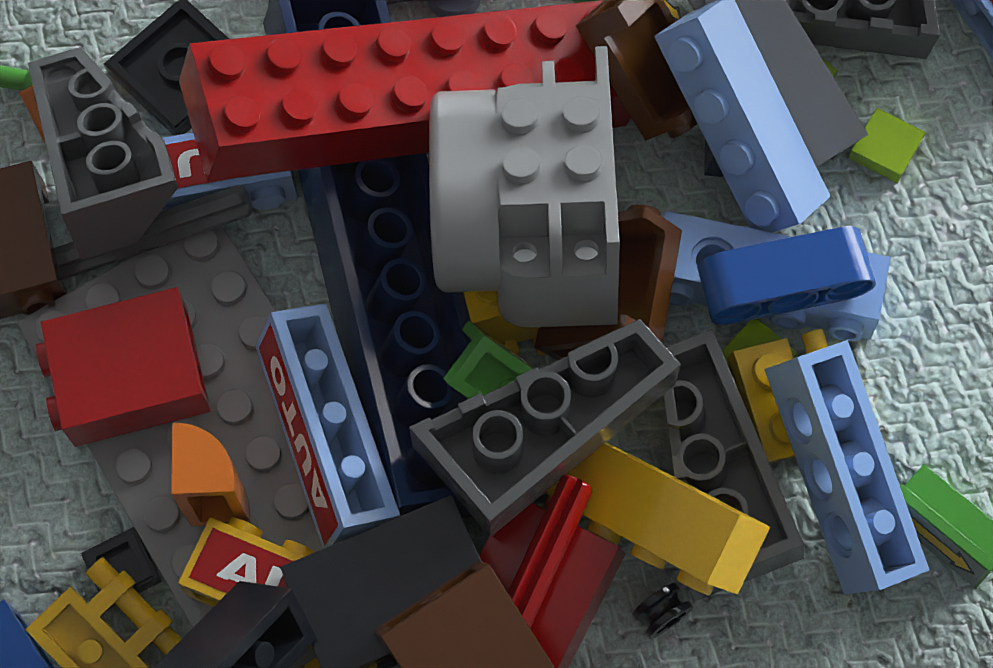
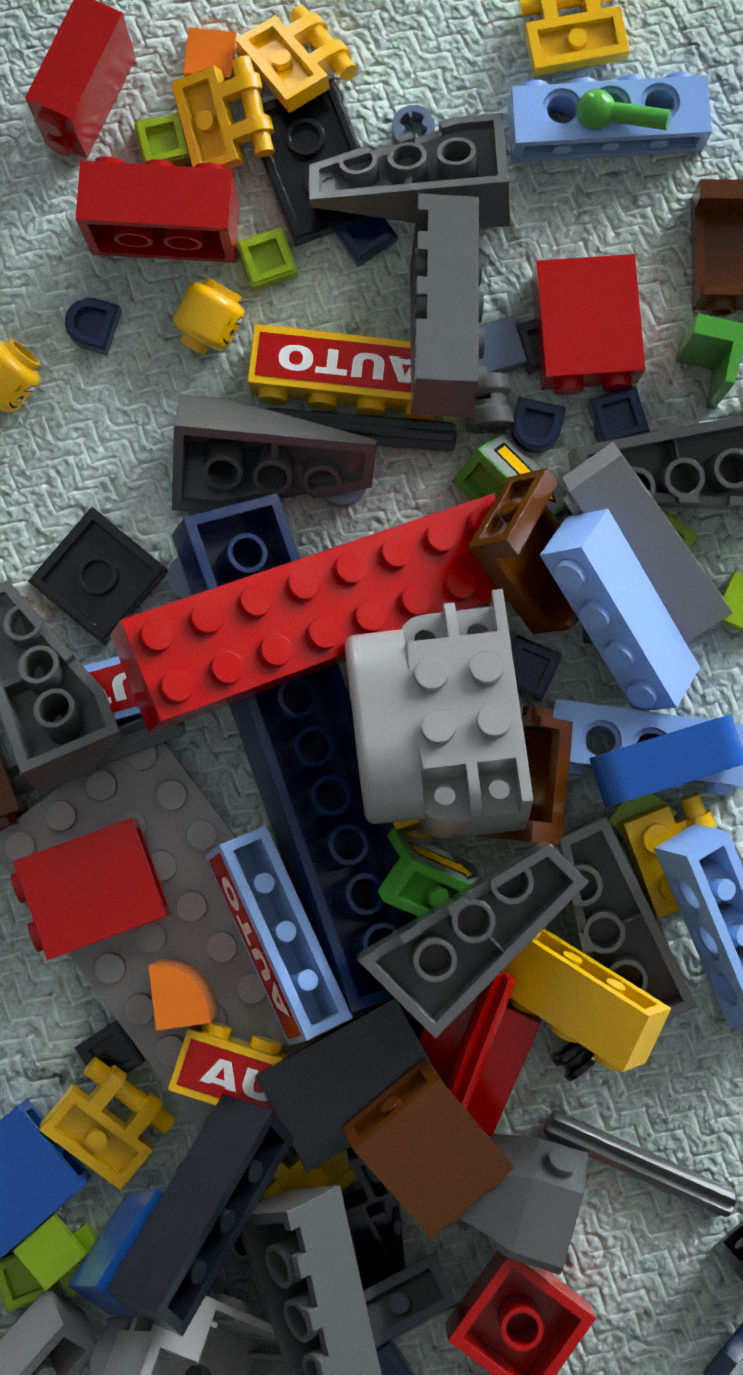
camera: 10 degrees left, 15 degrees up
none -> dark blue tile [511,635,562,701]

